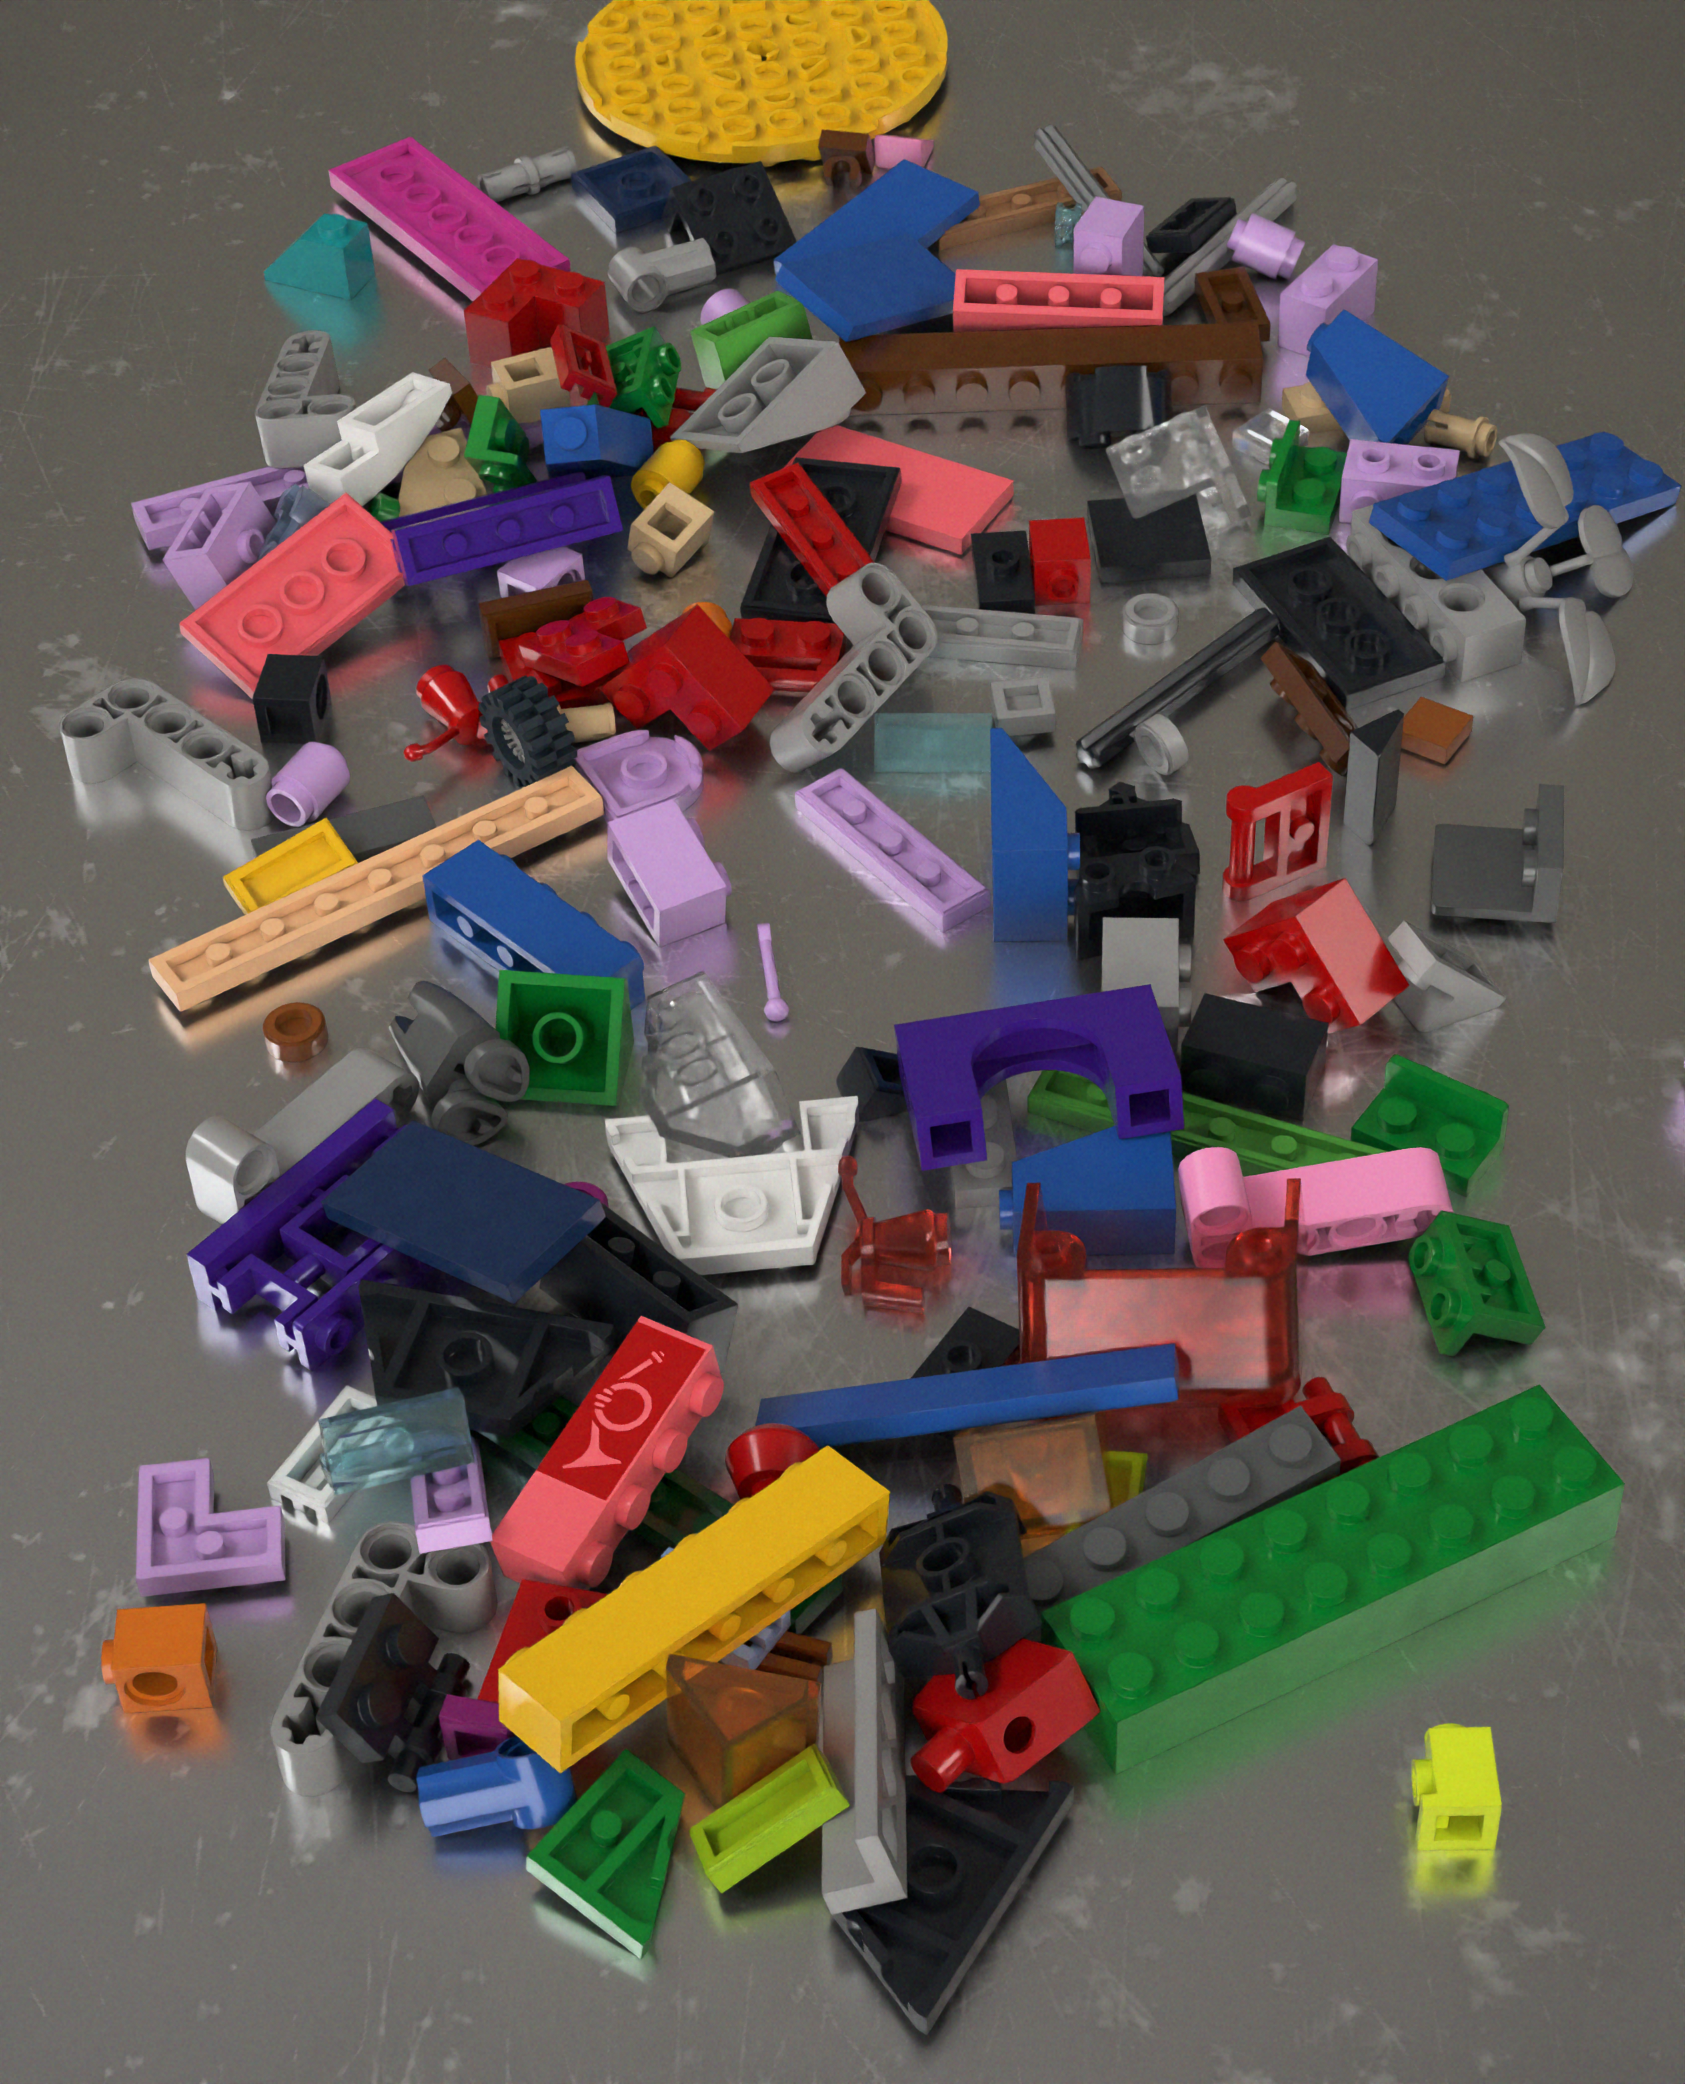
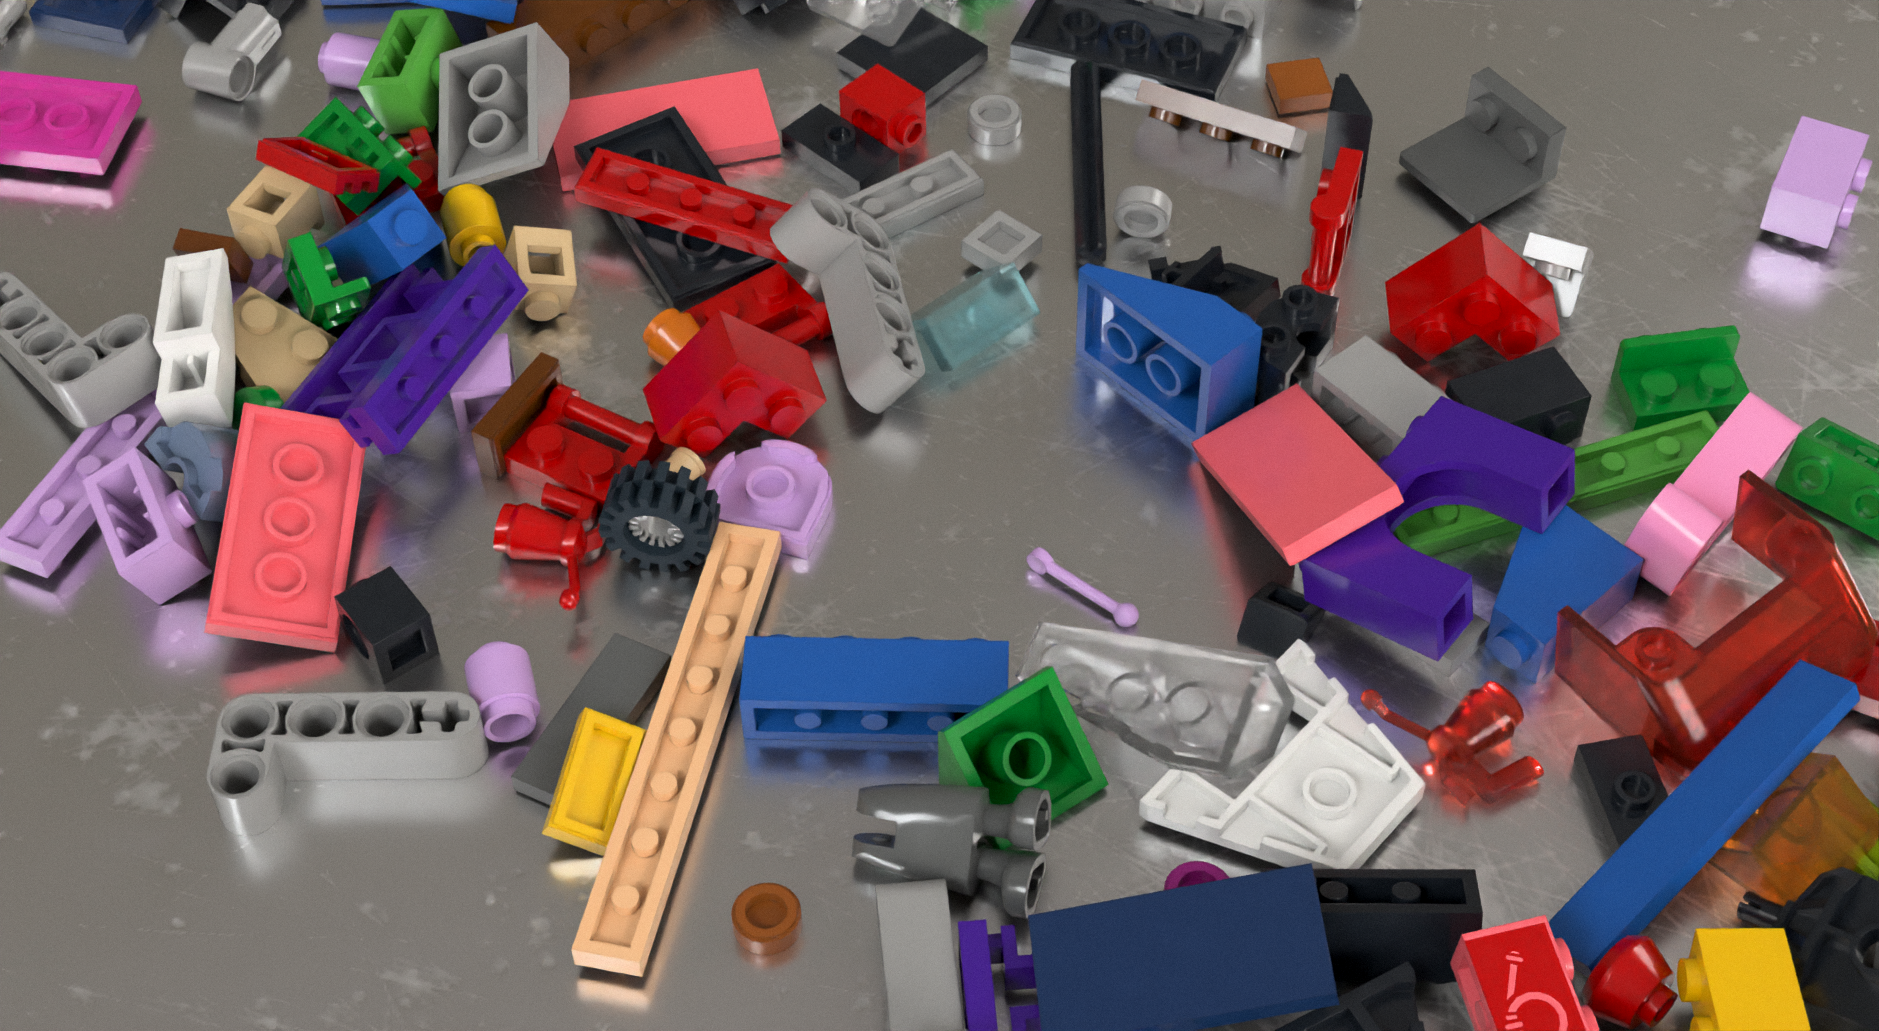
camera: 45 degrees left, 5 degrees up
red brick [464,258,610,368] -> none
red plate [519,597,647,687] -> none
lavender brick [607,798,732,948] -> none
lavender tile [795,767,990,933] -> none
none -> coral tile [1191,383,1404,566]

